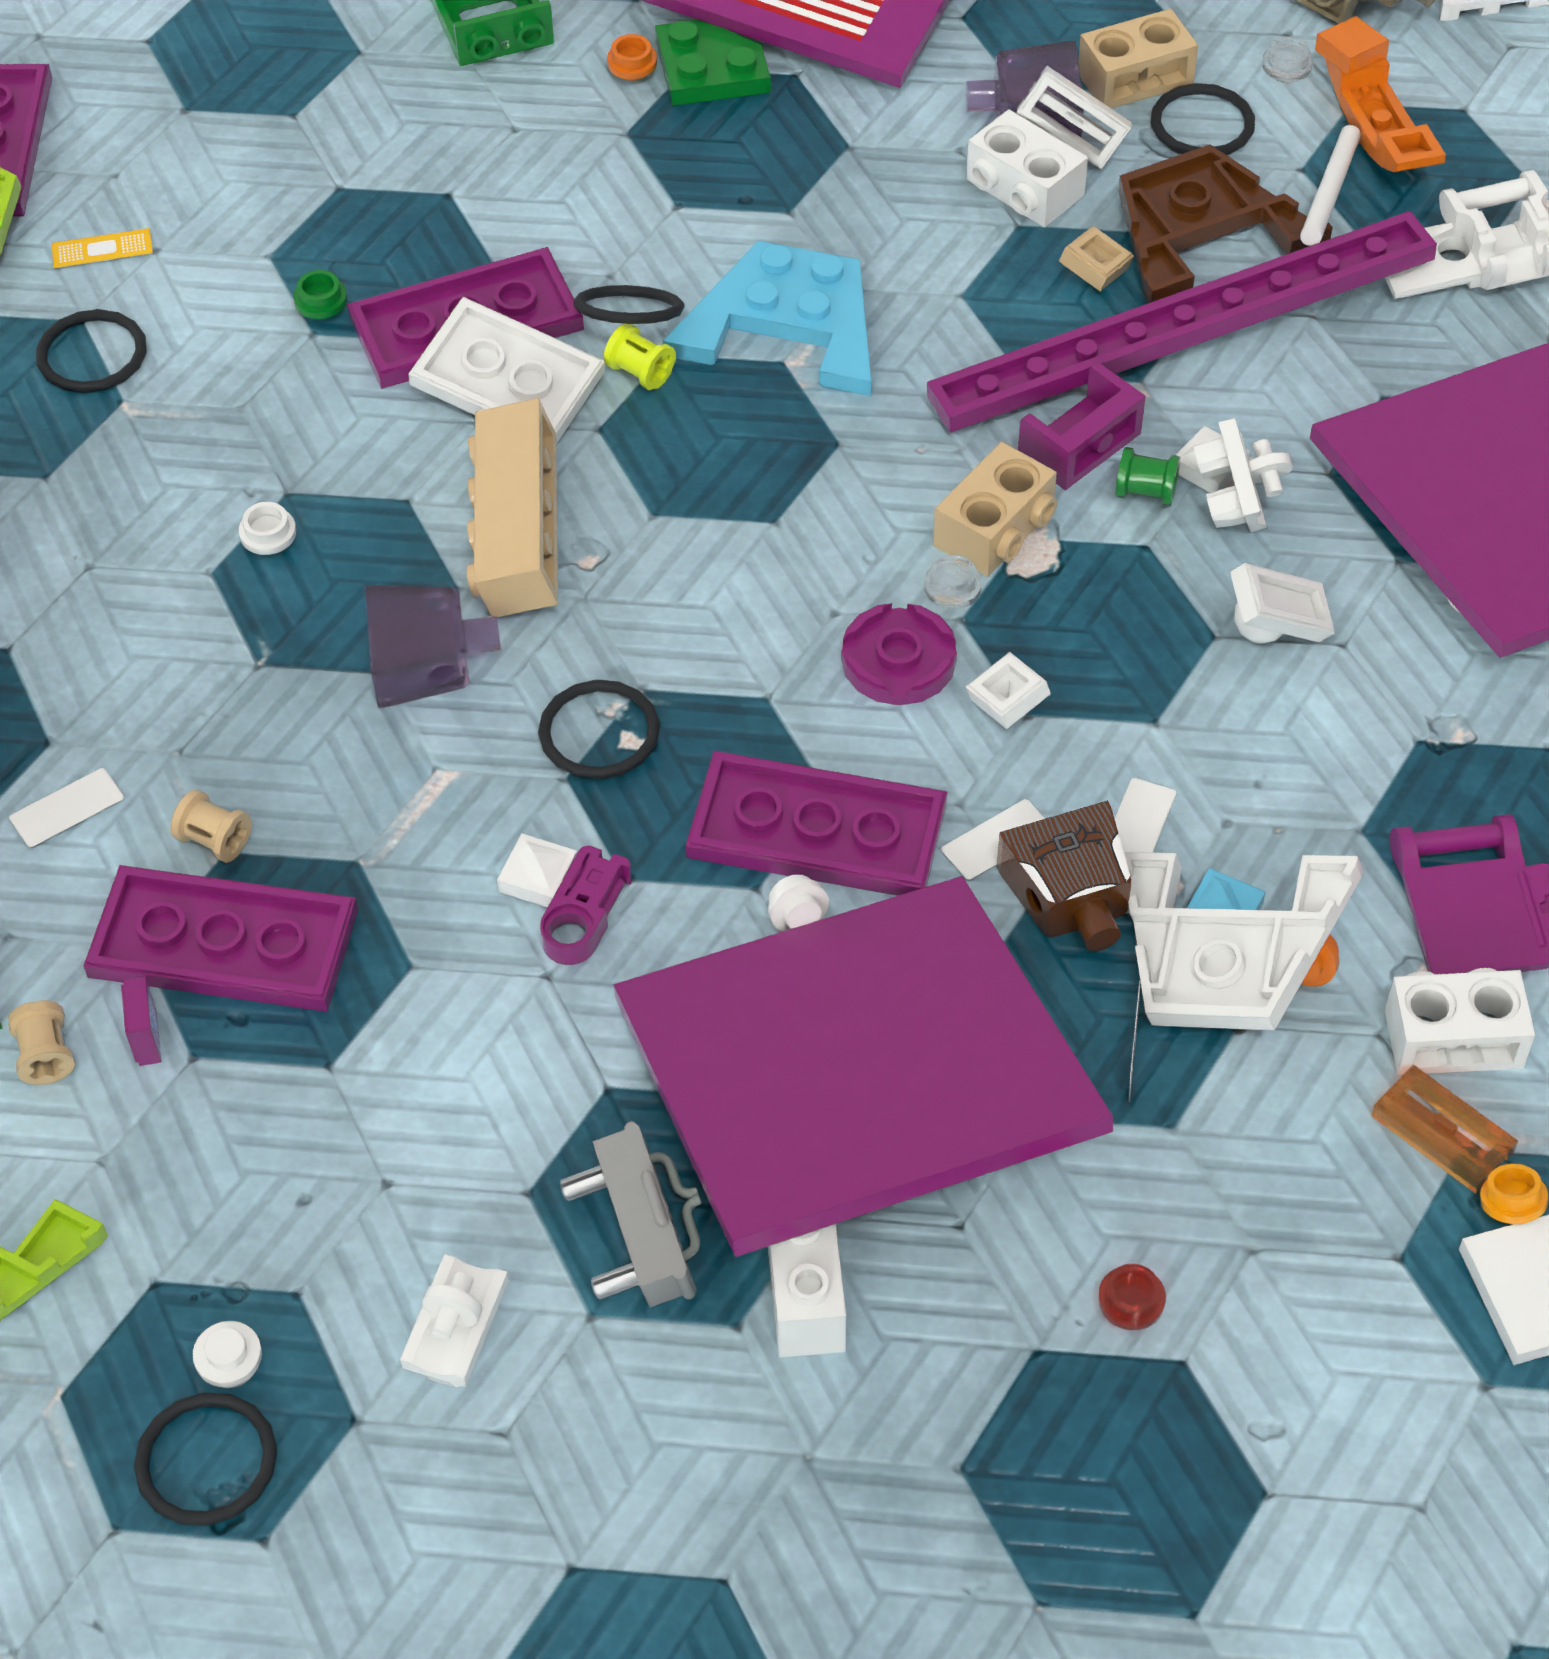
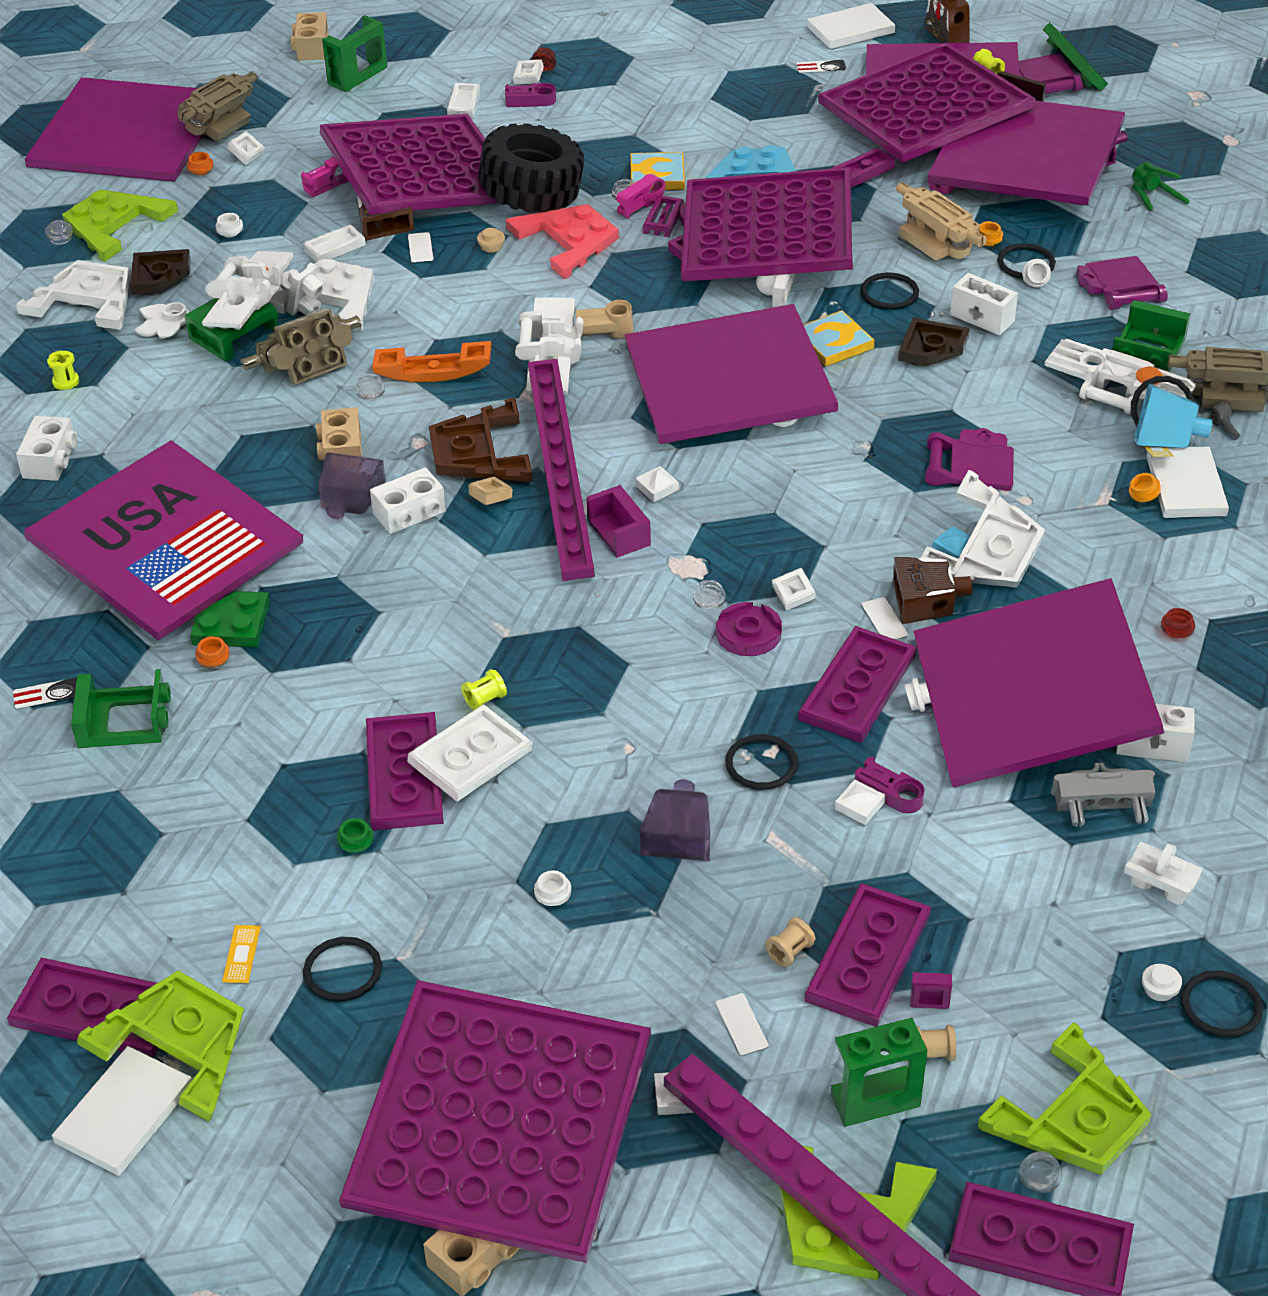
camera: 75 degrees left, 10 degrees down
tan brick [467,398,558,618] -> none
black piece [573,285,685,324] -> none
medium azure wing [663,240,871,396] -> none
tan brick [933,441,1058,577] -> none
white tile [1017,66,1132,169] -> none
green bush [1115,447,1181,506] -> none
white sticker [1115,778,1176,853] -> none
sticker [1129,981,1140,1102] -> none
black piece [1151,83,1255,155] -> none
white hips [1193,418,1293,533] -> none
white tile [1230,563,1335,644] -> none
white bar [1300,125,1361,246] -> none
orange tile [1315,16,1389,75] -> none
clear orange tile [1371,1064,1518,1194] -> none
white brick [1384,968,1535,1075] -> none

